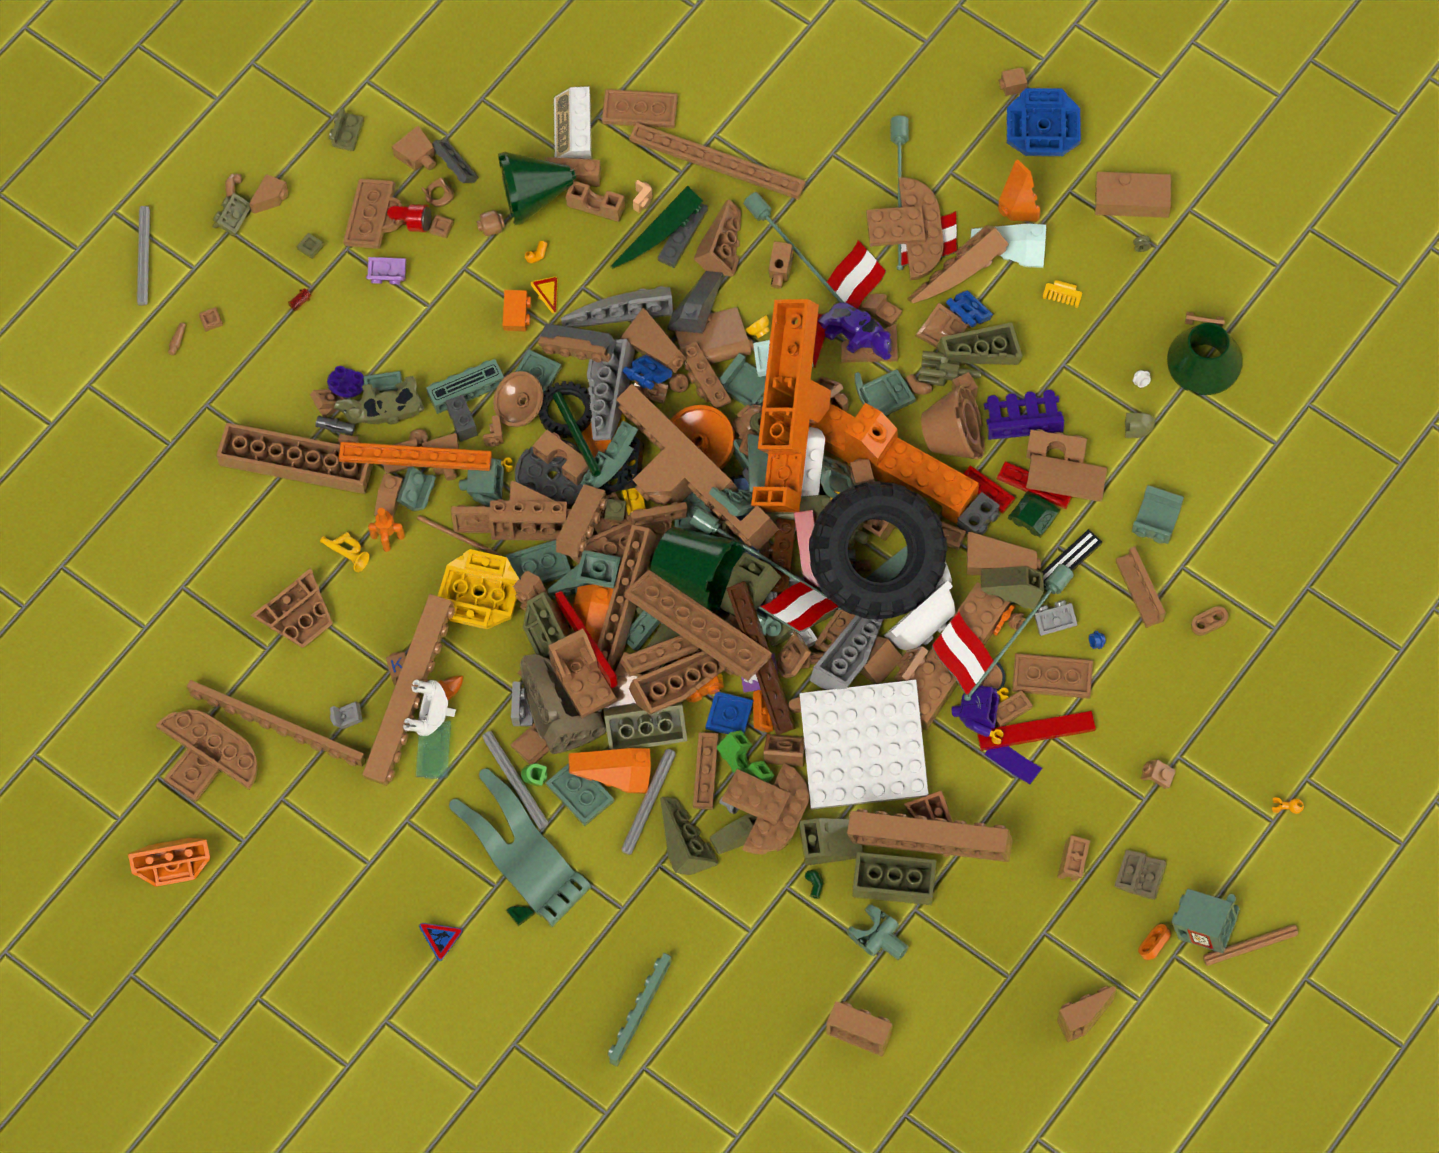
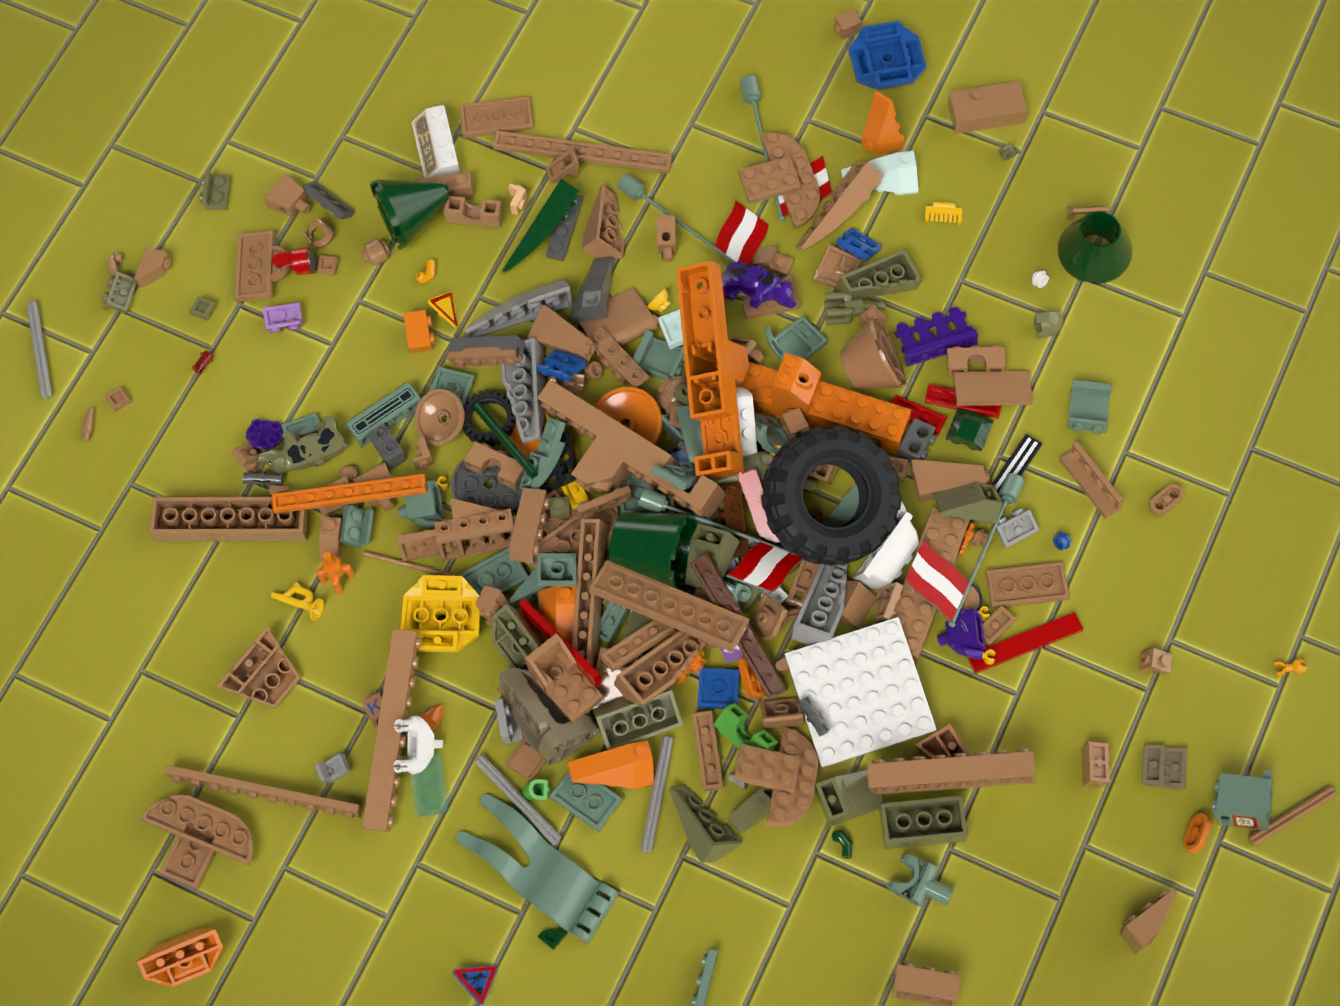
camera: 10 degrees left, 0 degrees up
medium nougat arm [906,374,932,395] -> none
dark purple sticker [984,746,1042,784] -> none
none -> medium nougat slope [546,148,579,184]
none -> dark grey pin [798,696,830,737]

